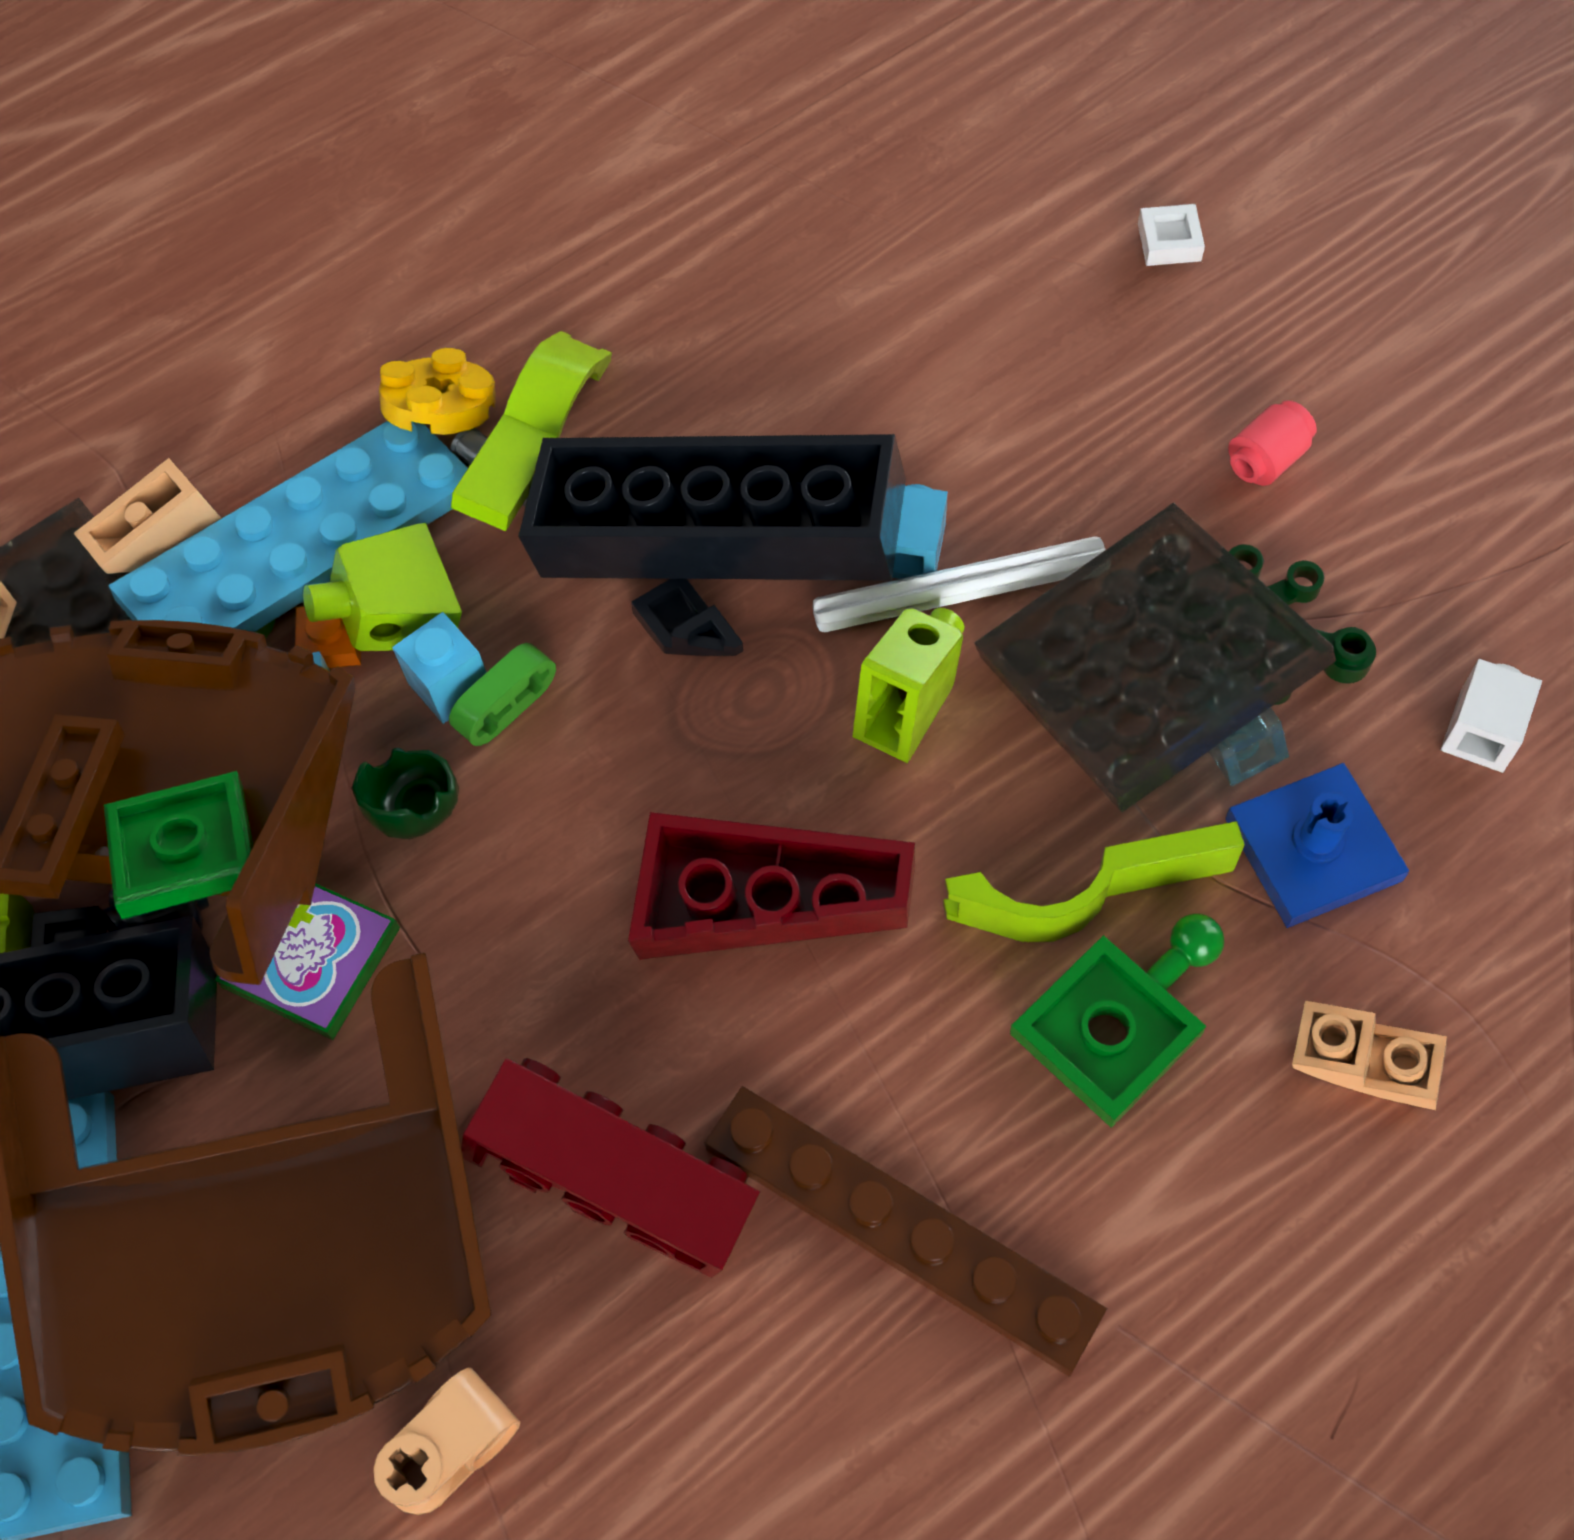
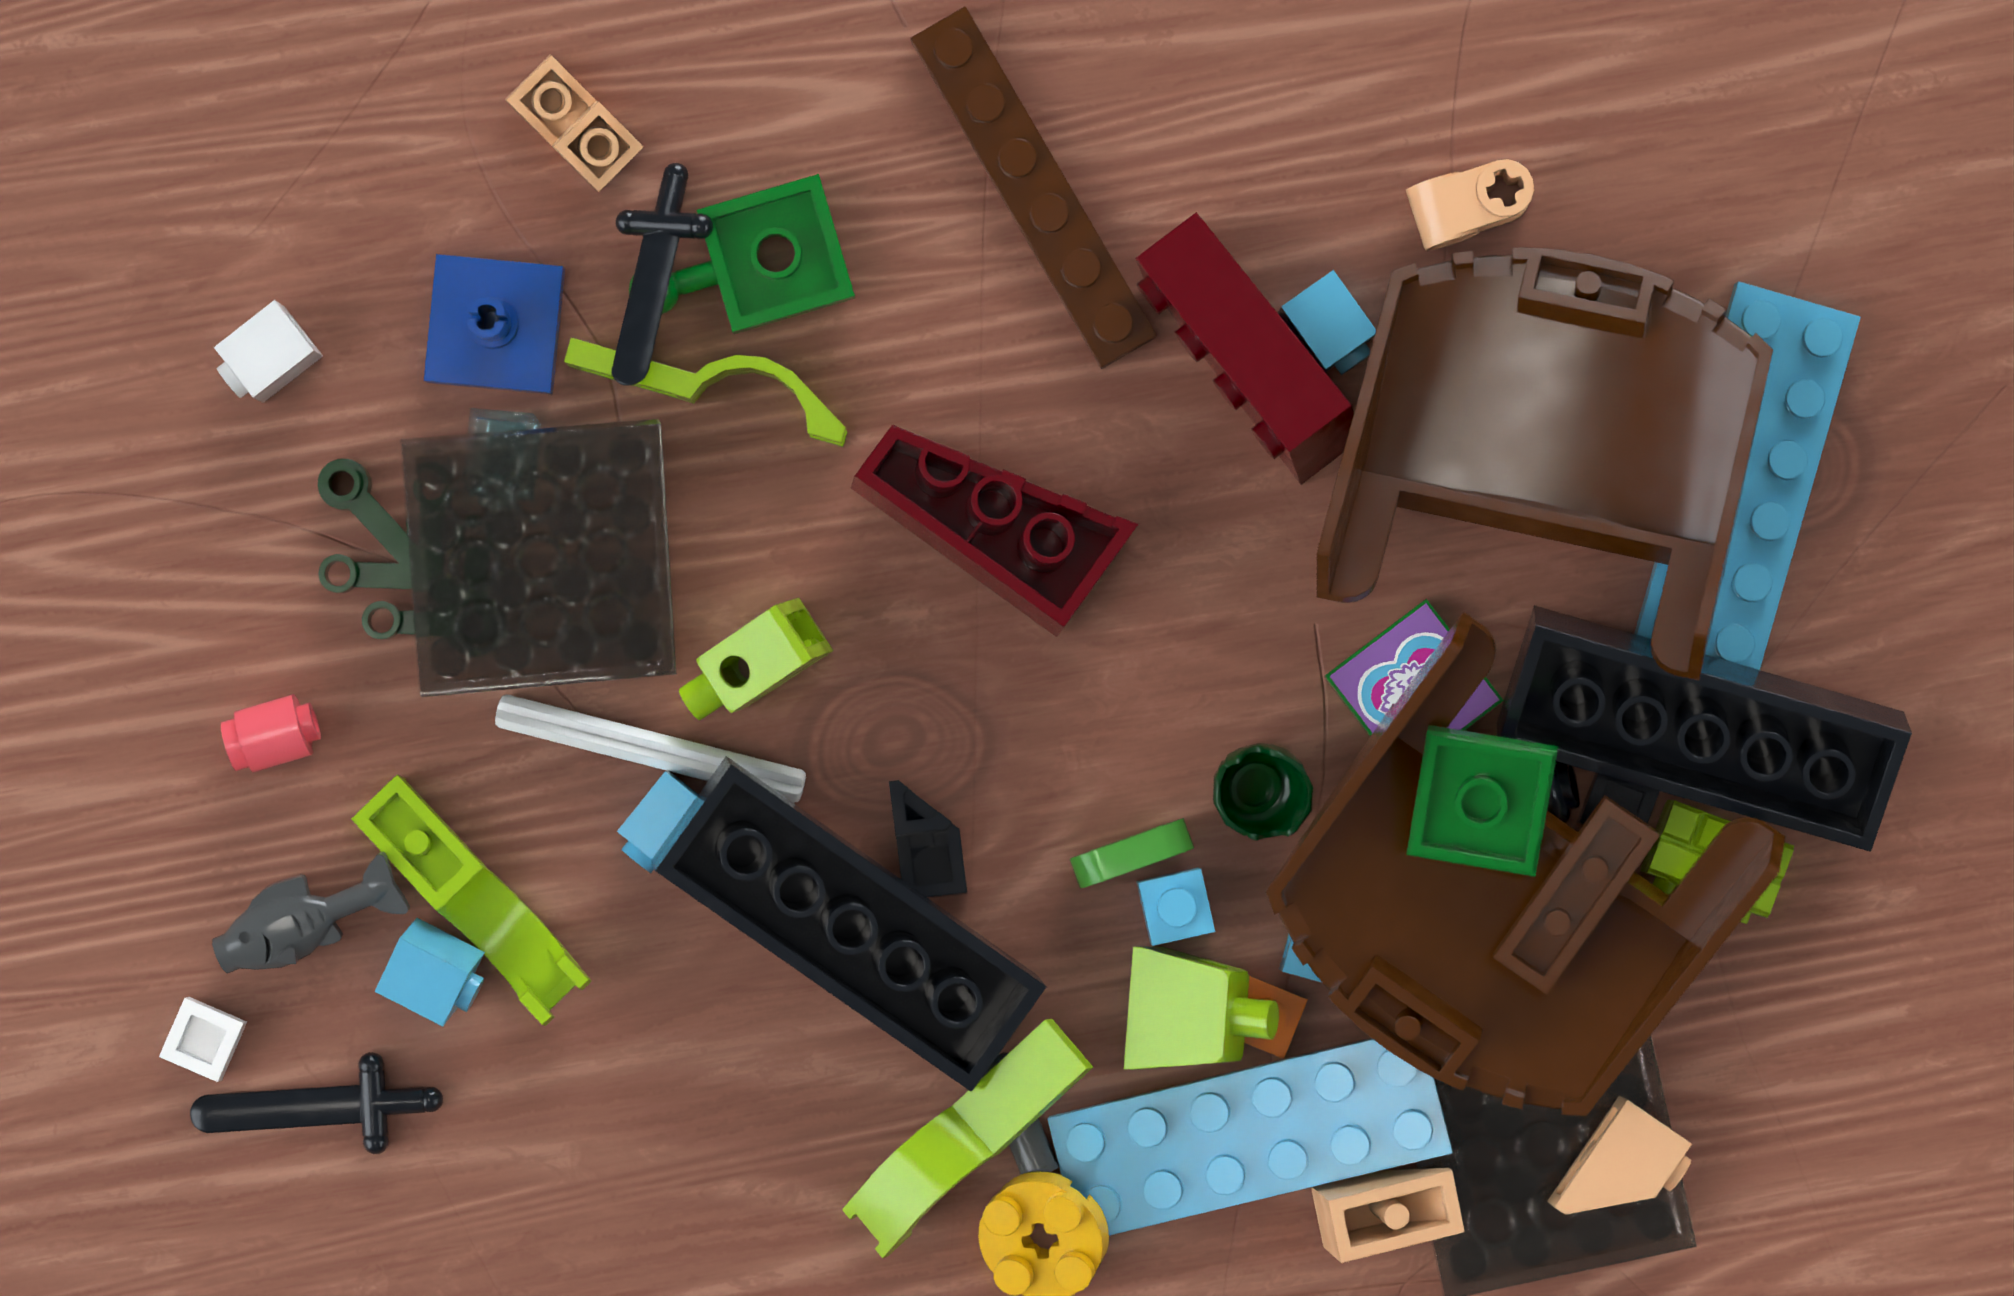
camera: 155 degrees left, 25 degrees up
none -> black sword [190,1052,443,1154]
none -> dark grey animal [212,852,410,973]
none -> lime piece [351,775,592,1026]
none -> medium azure brick [374,918,485,1027]
none -> black sword [612,163,713,386]
none -> medium azure brick [1278,270,1376,375]

